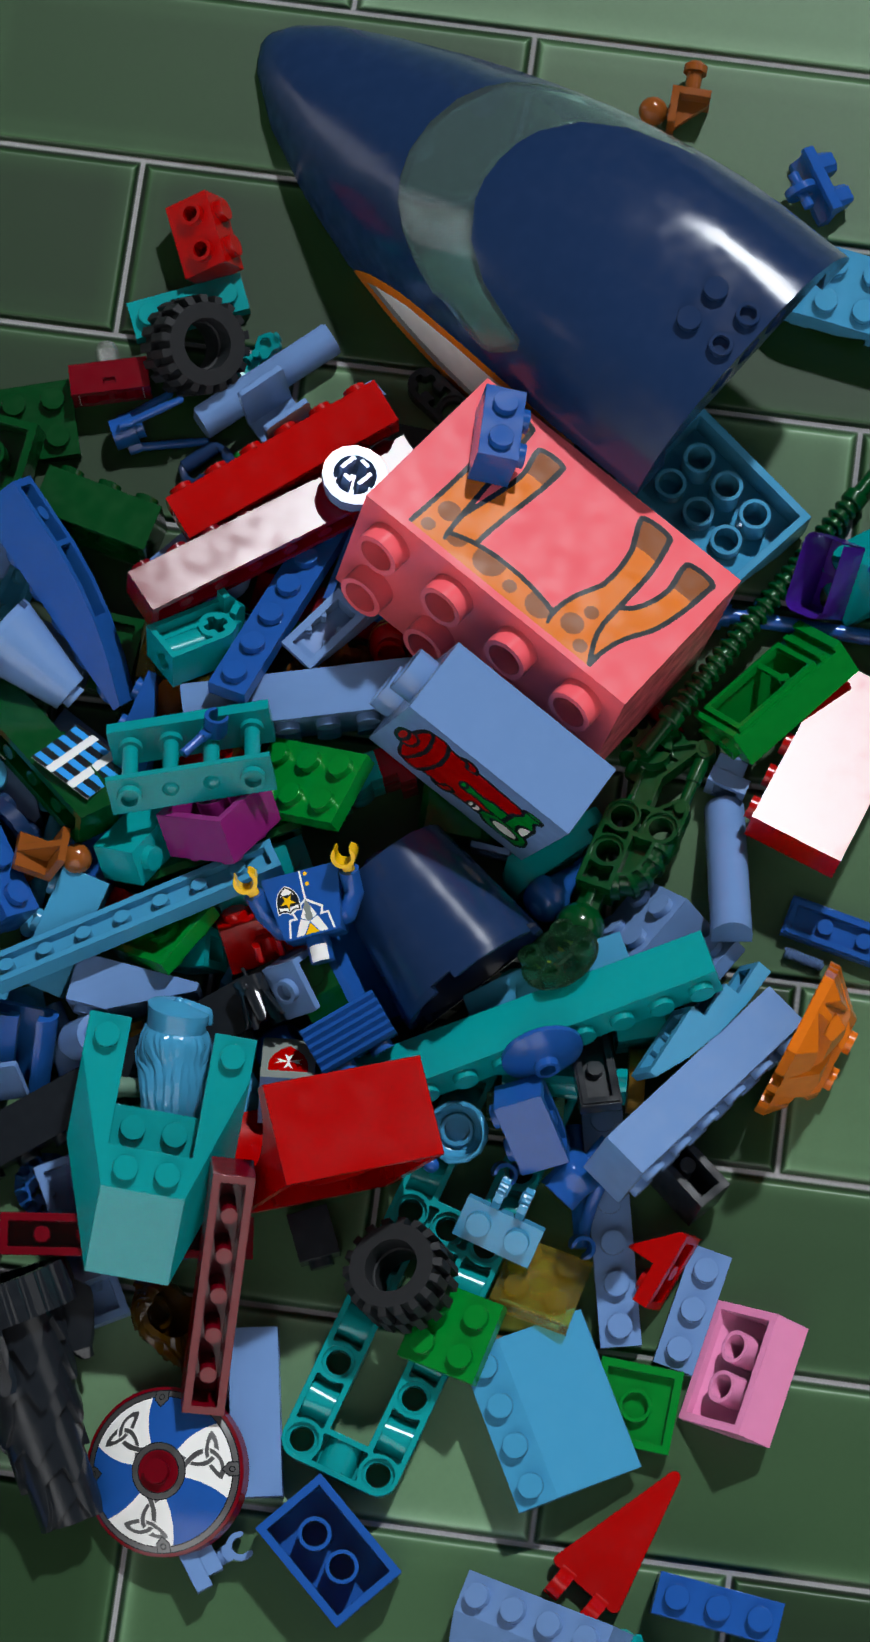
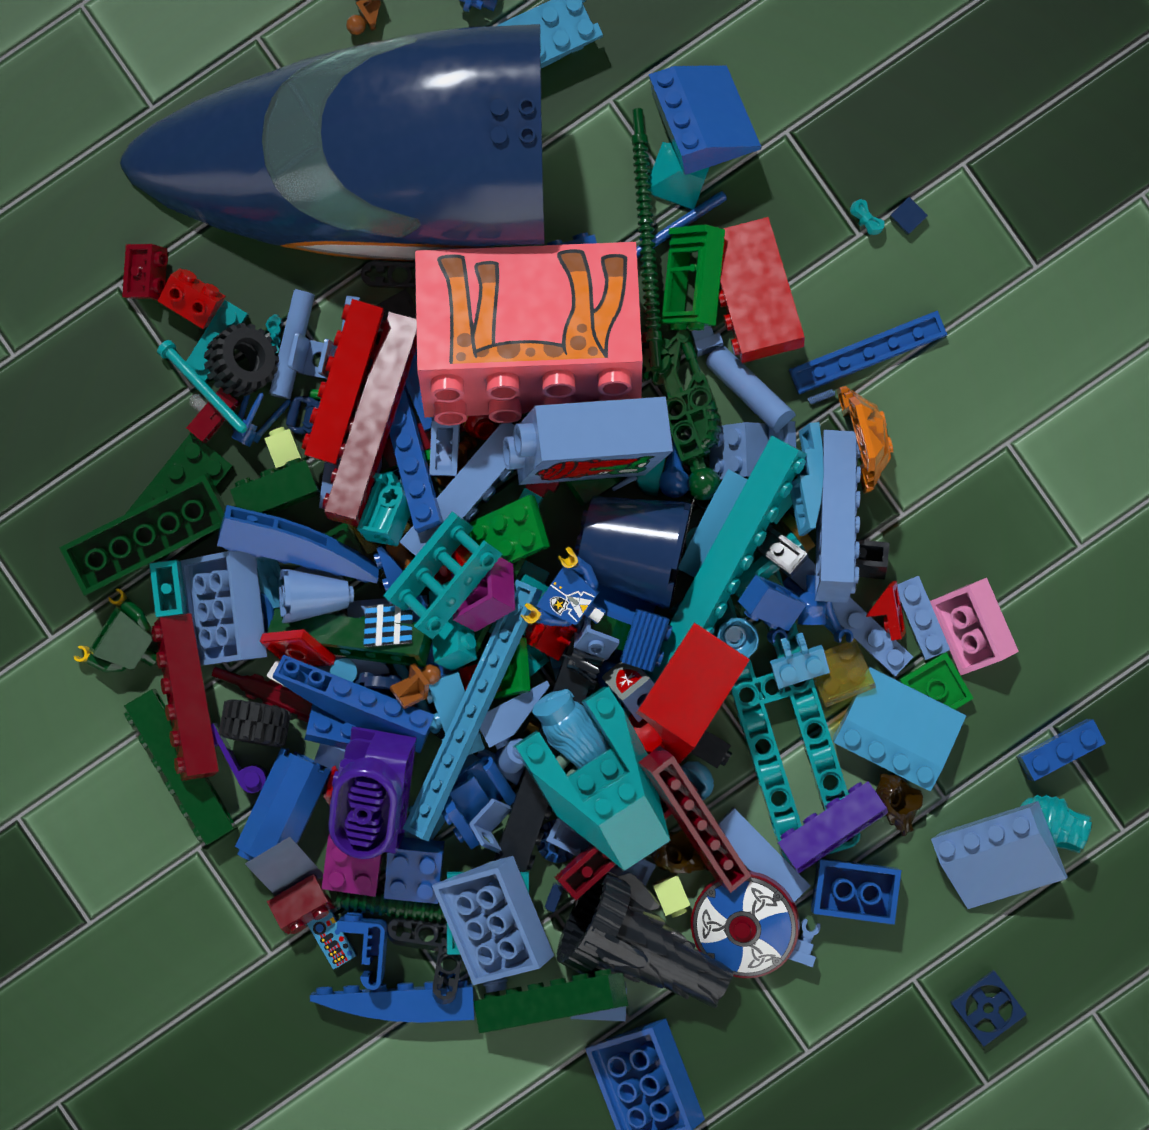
camera: 45 degrees left, 10 degrees up
blue hand [179,707,229,758] -> none
piece [321,445,387,512] -> none
black tyre [342,1217,459,1334] -> none
green plate [397,1288,508,1387] -> none
blue brick [467,384,531,487] -> none
blue dish [501,1025,583,1079] -> none
clear green dish [518,918,599,990] -> none
red flag [543,1471,681,1619] -> none
dark azure slope [615,409,811,585] -> none
dark purple piece [786,532,866,621] -> none
none -> dark red bracket [122,244,168,301]
none -> teal bar [157,340,247,433]
none -> yellowish green brick [264,427,304,470]
none -> yellowish green brick [652,873,690,918]
none -> dark azure hair [681,761,714,800]
none -> dark purple brick [778,782,888,874]
none -> dark brown hair [875,773,923,836]

